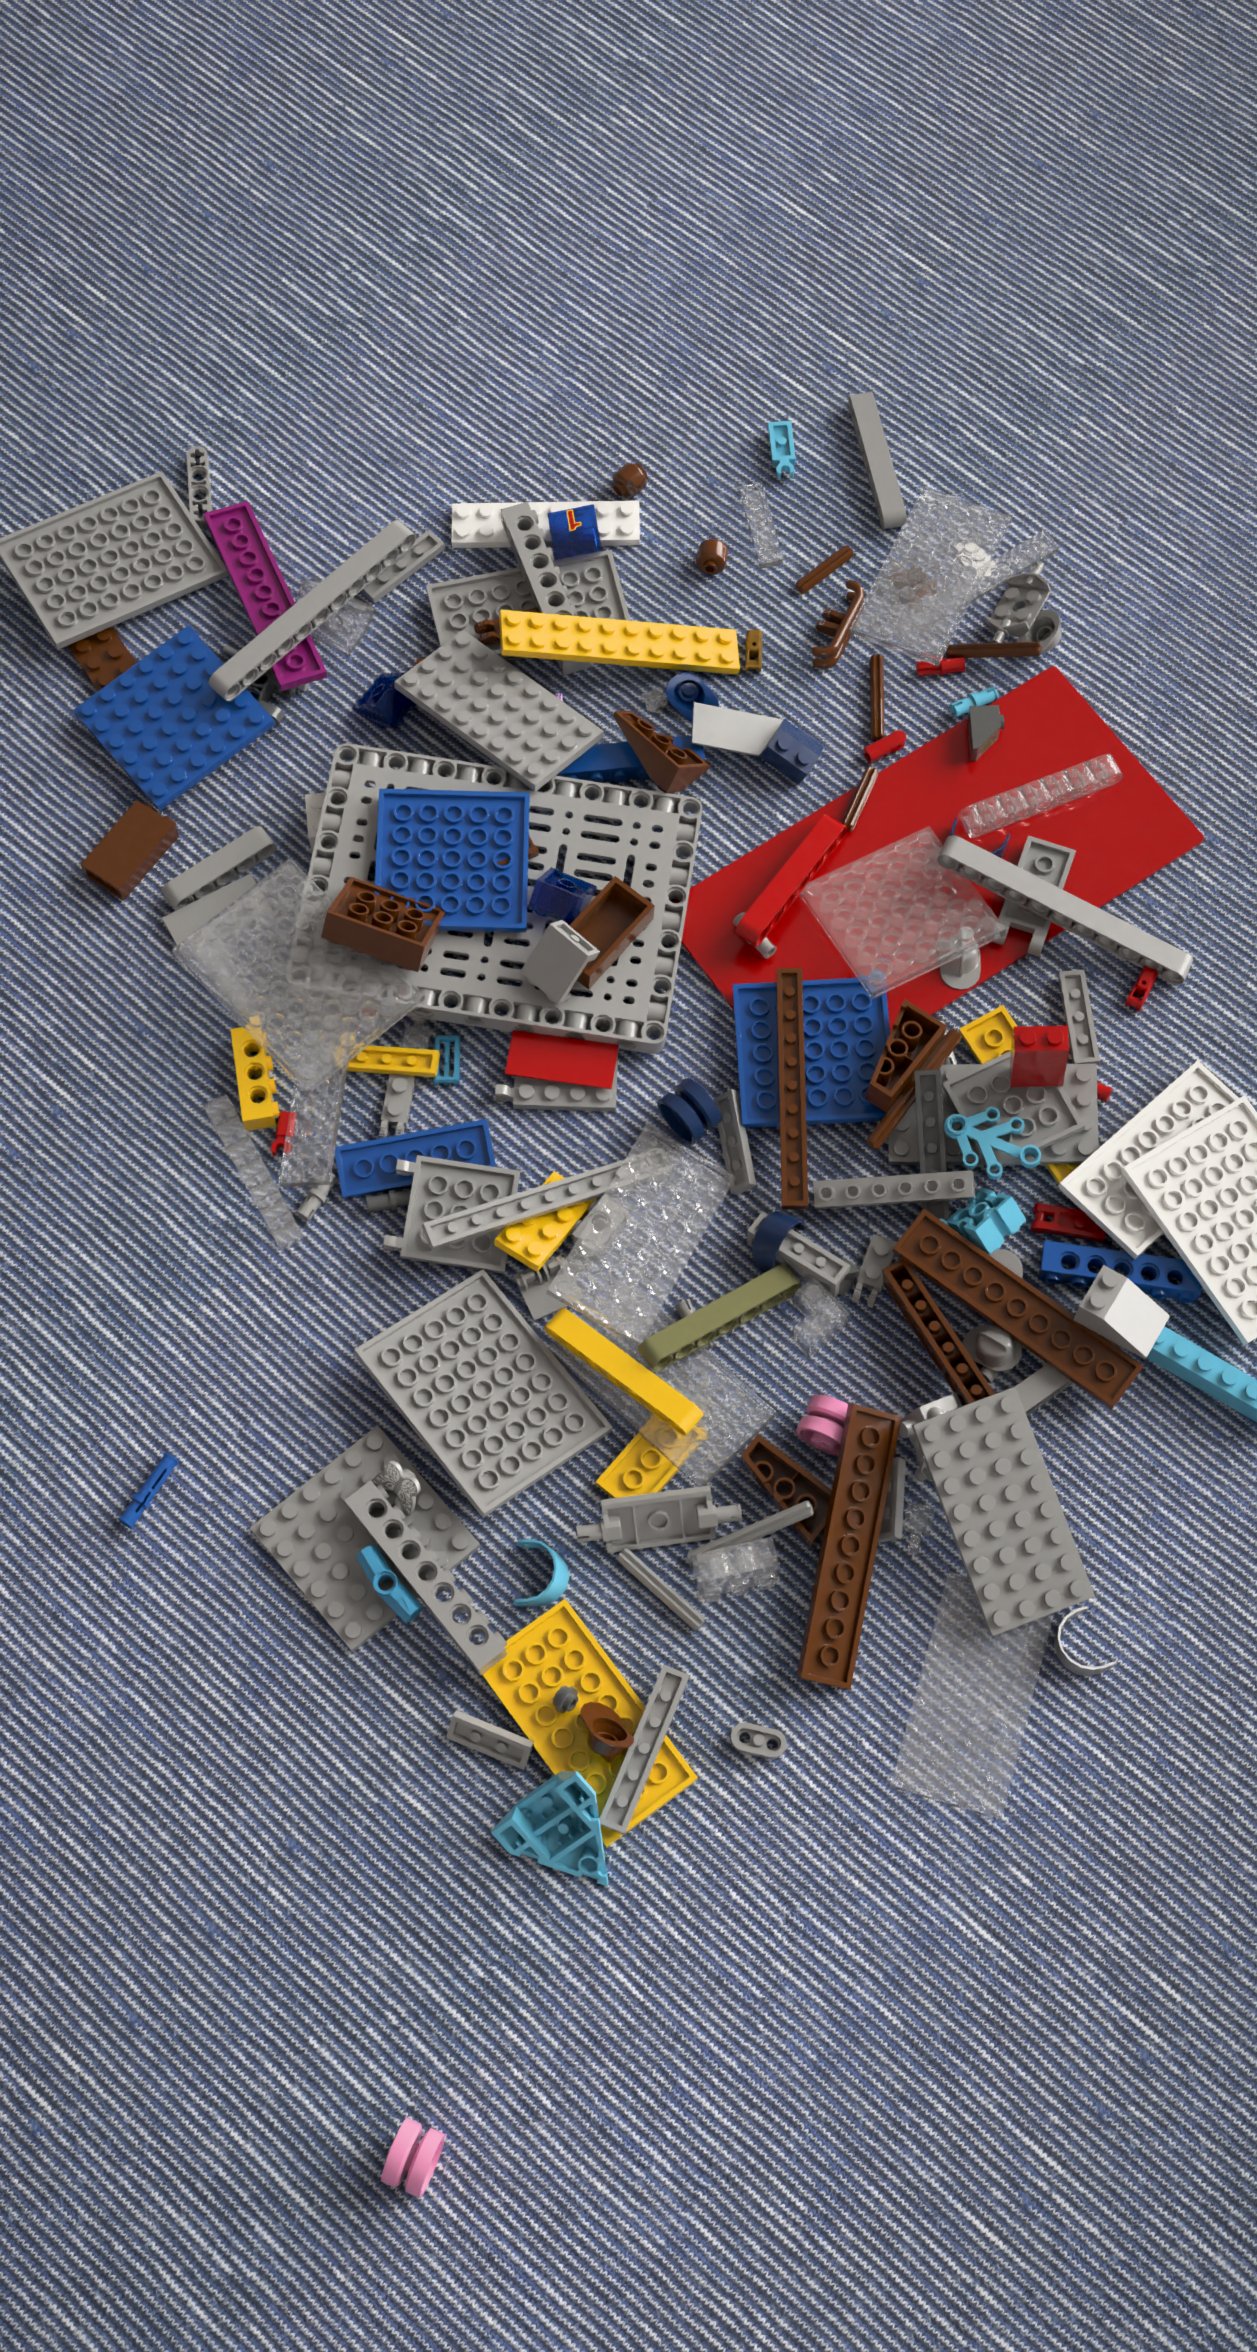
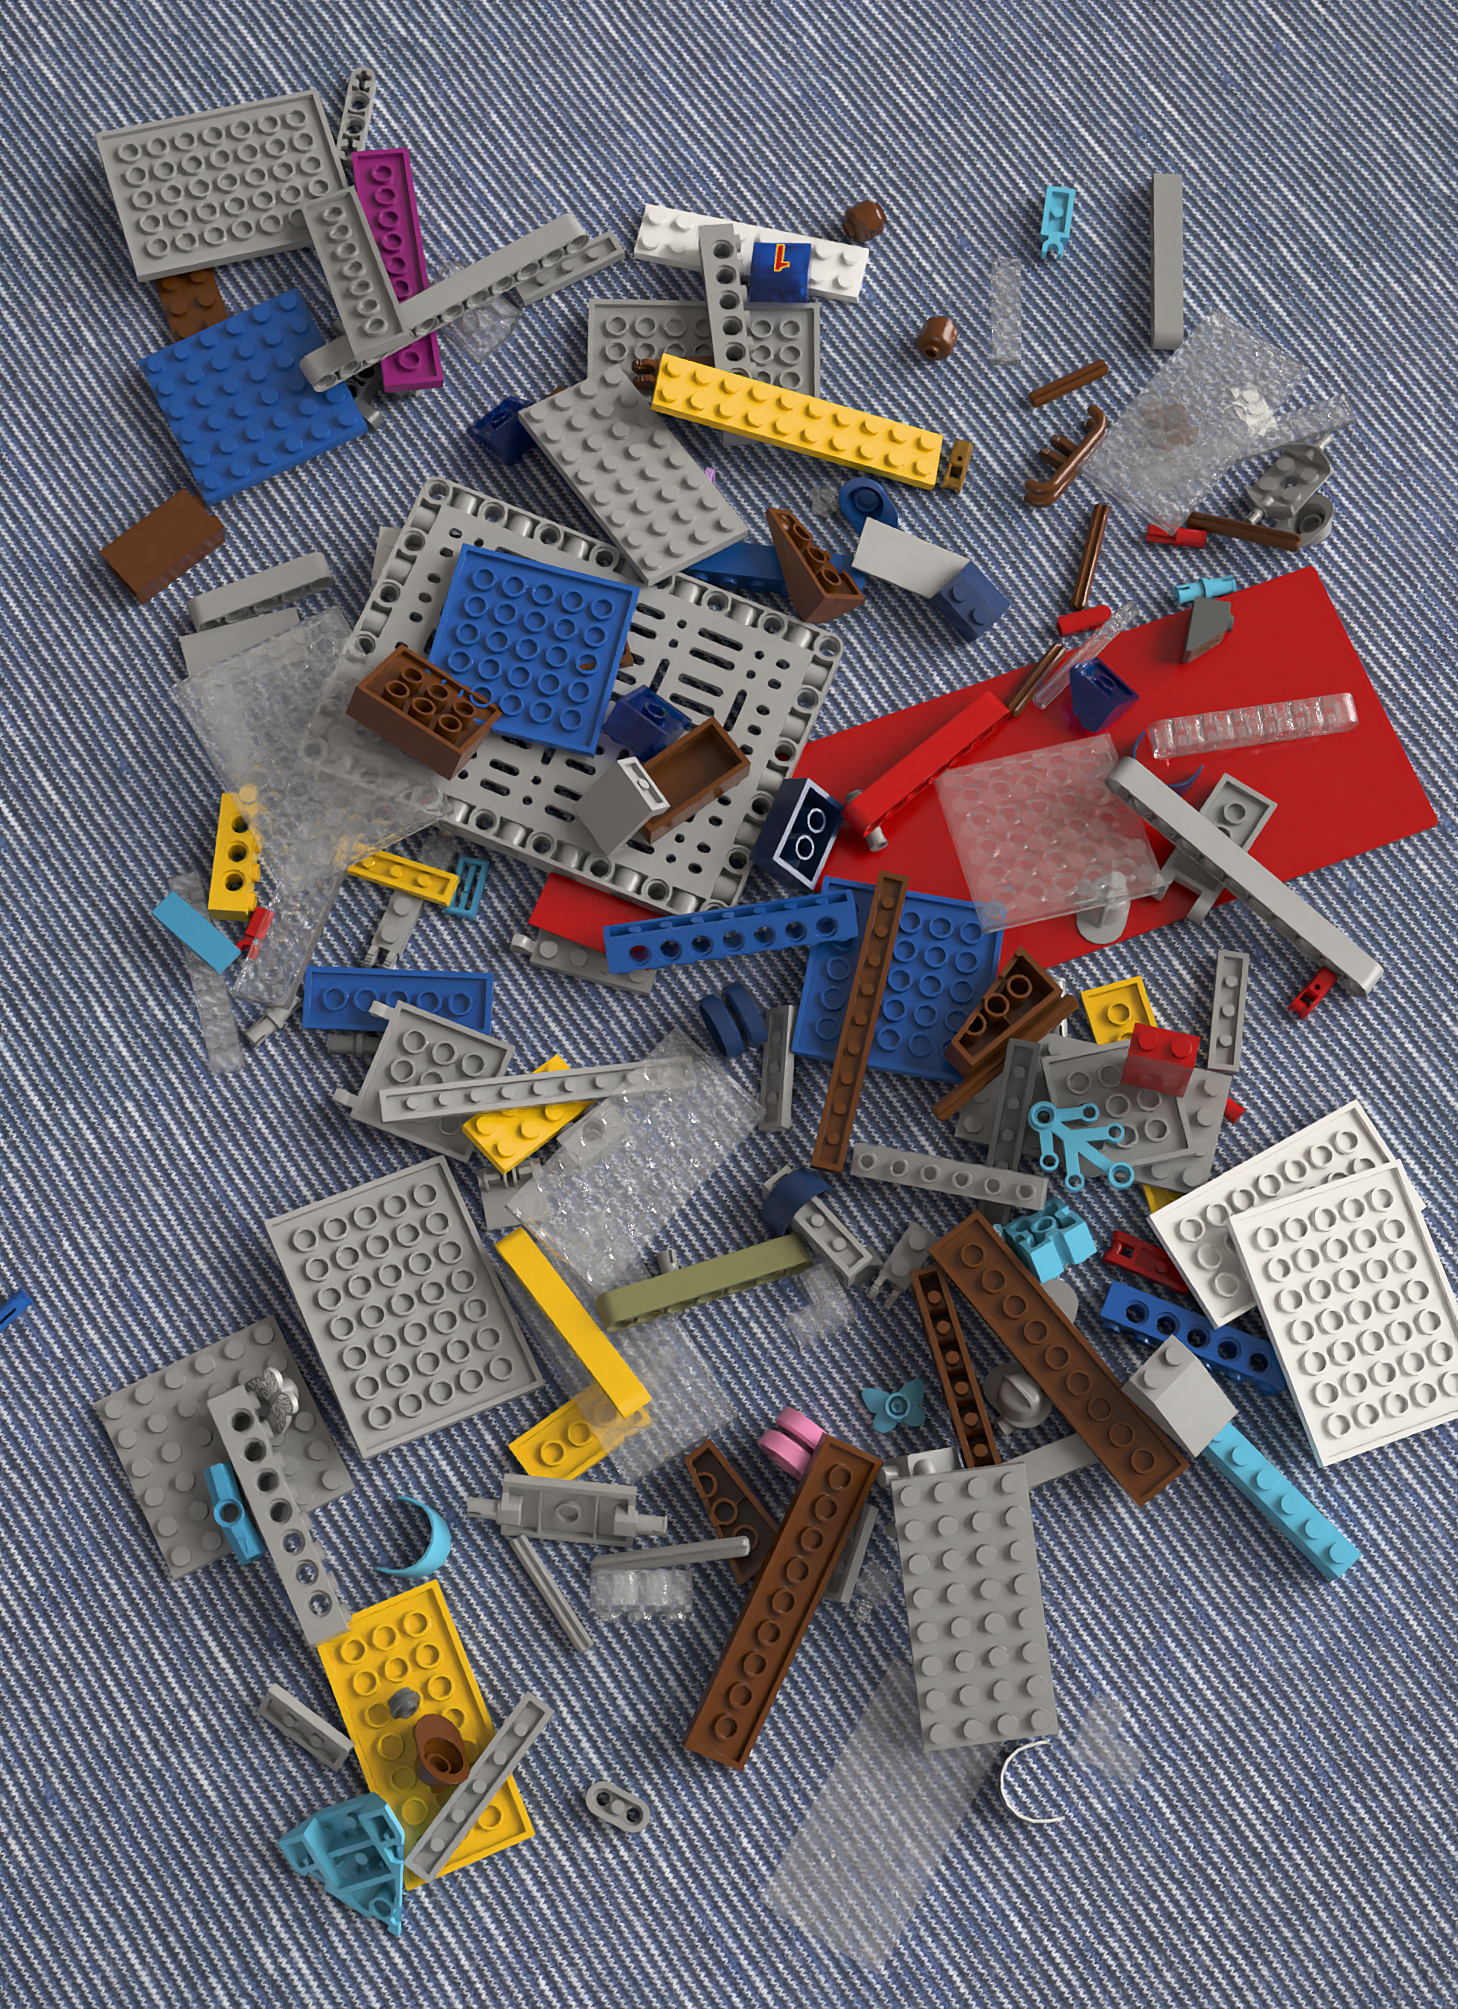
camera: 10 degrees right, 5 degrees up
none -> dark azure tile [151,891,241,975]
none -> light grey plate [300,185,413,363]
none -> blue brick [602,889,859,975]
none -> dark blue brick [748,778,845,890]
none -> medium azure animal [861,1378,926,1433]
none -> clear axle [1032,599,1140,709]
none -> clear blue slope [1069,656,1140,733]
none -> clear tile [1069,1692,1145,1785]

